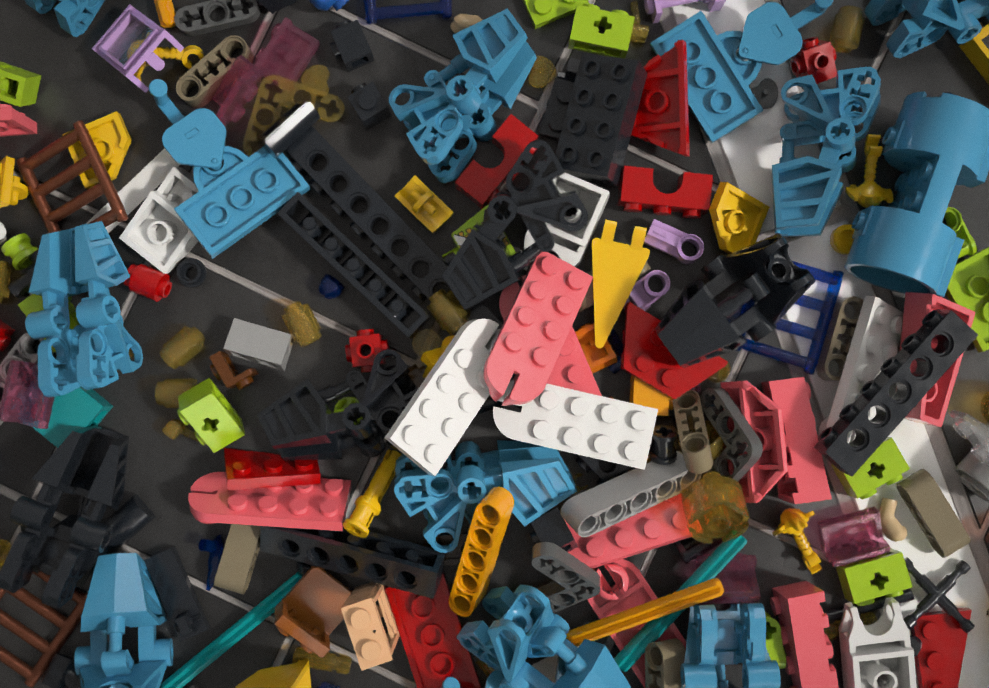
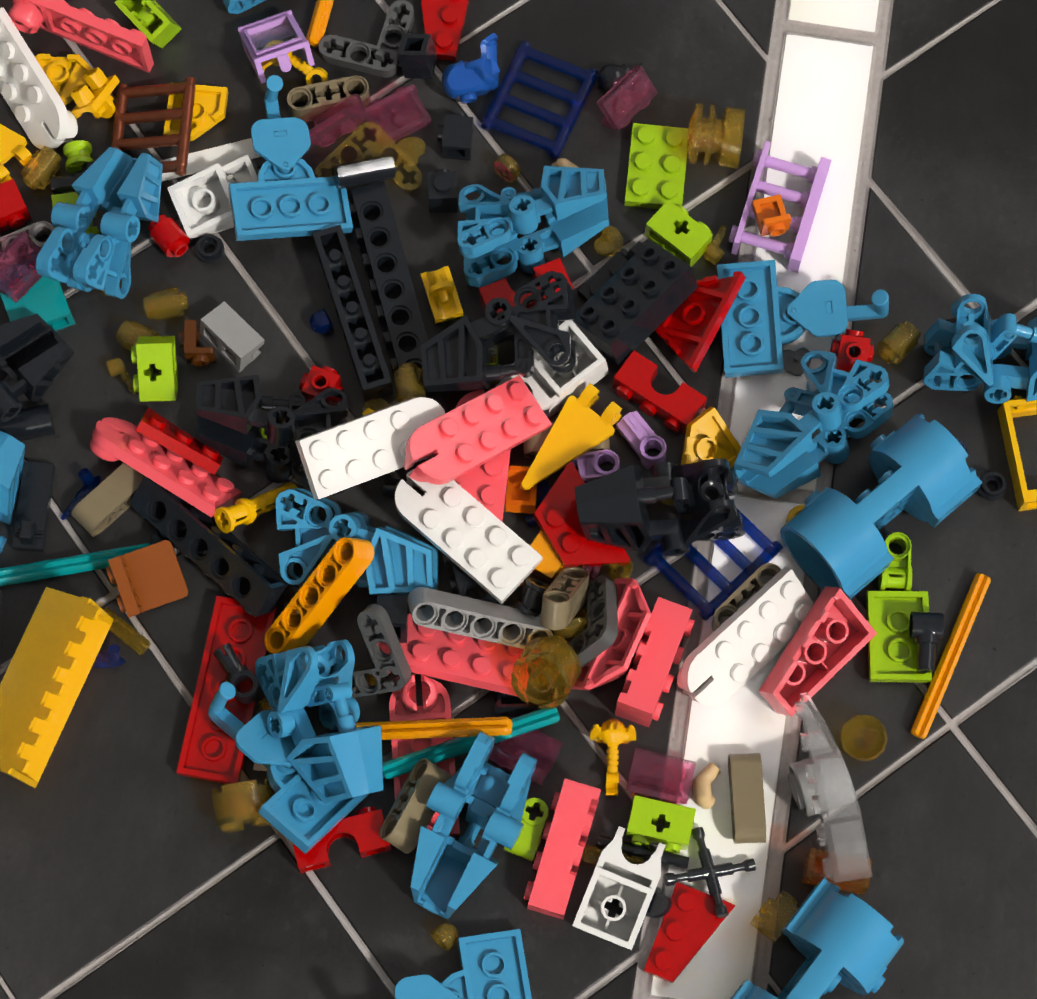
camera: 30 degrees right, 15 degrees down
clear yellow brick [282,301,322,347] -> none
light nougat door [341,582,400,671] -> none
black brick [814,309,978,477] -> none
lime brick [831,437,910,500] -> none
yellow piece [845,134,893,208] -> none
none -> black pin [213,643,260,704]
none -> clear yellow tile [493,154,521,183]

